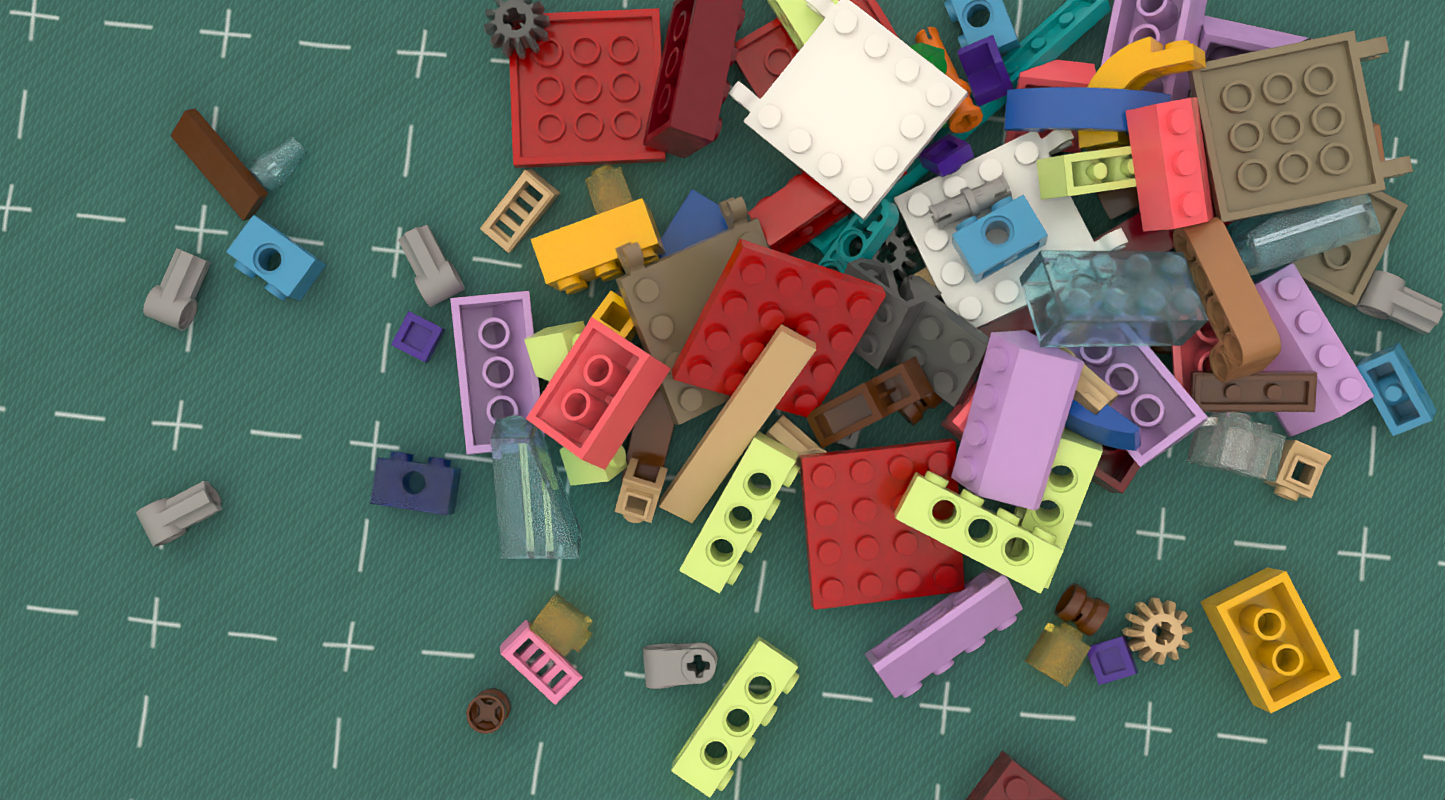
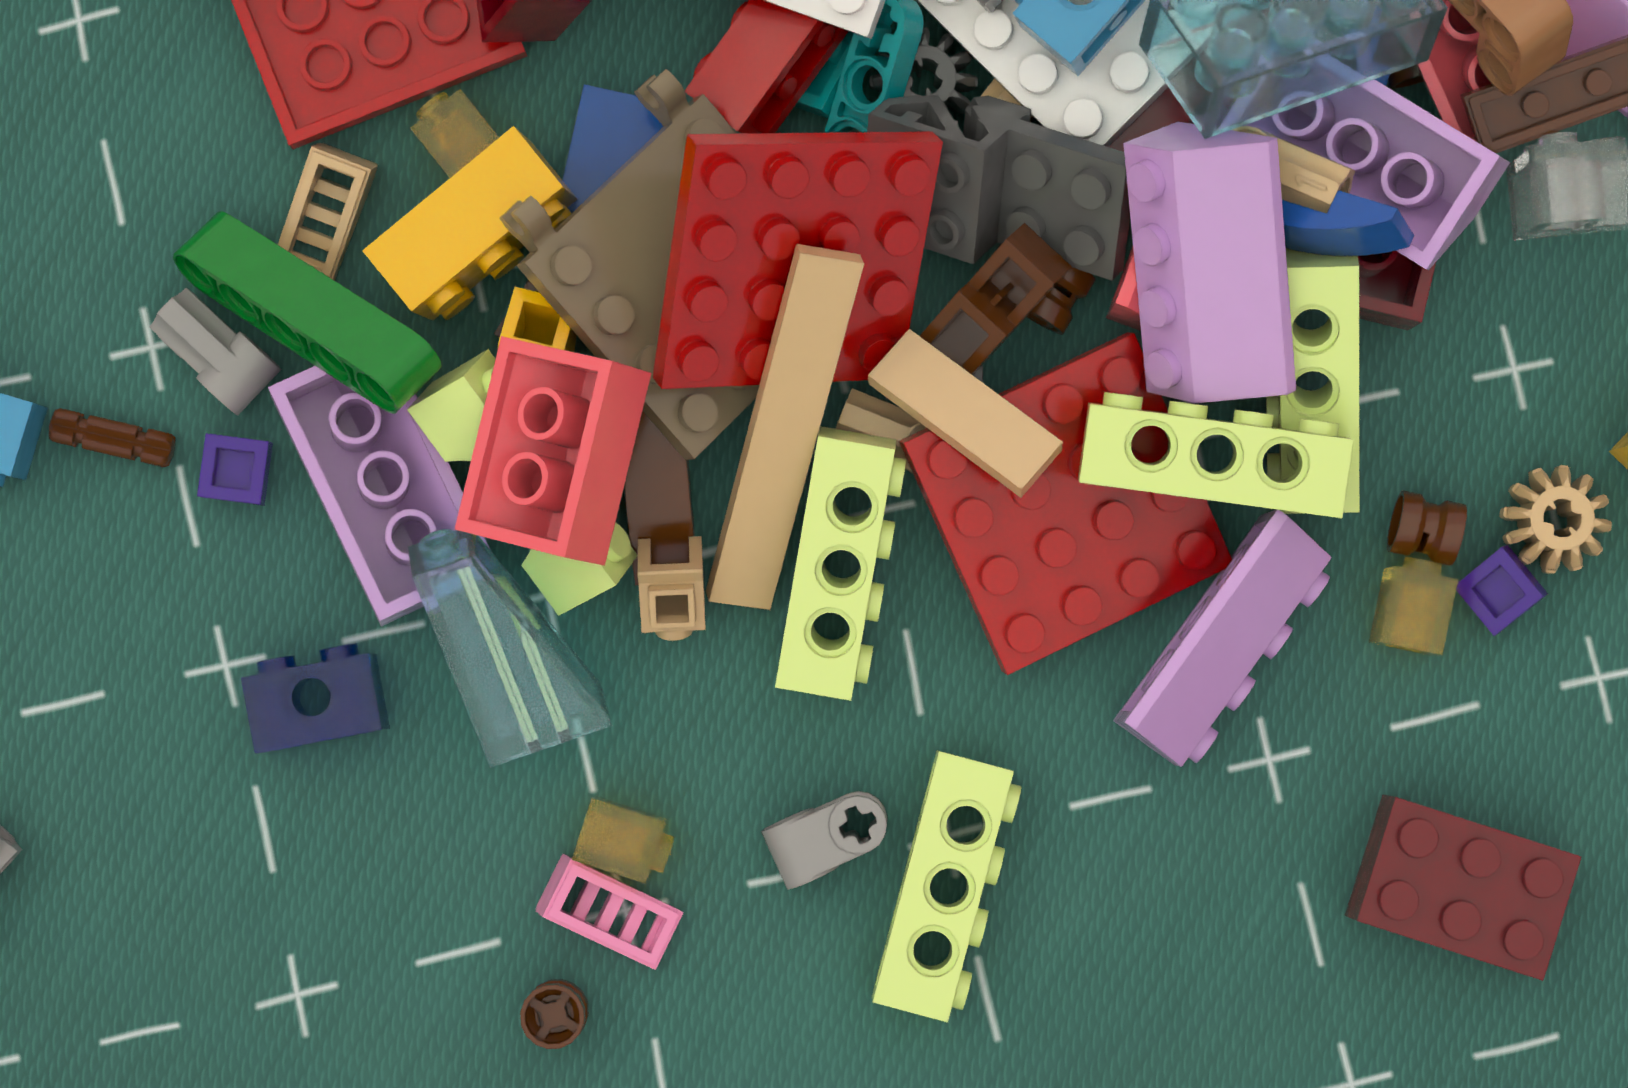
camera: 15 degrees left, 0 degrees up
none -> reddish brown axle [49,408,176,467]
none -> green beam [173,211,442,414]
none -> tan tile [868,329,1063,498]

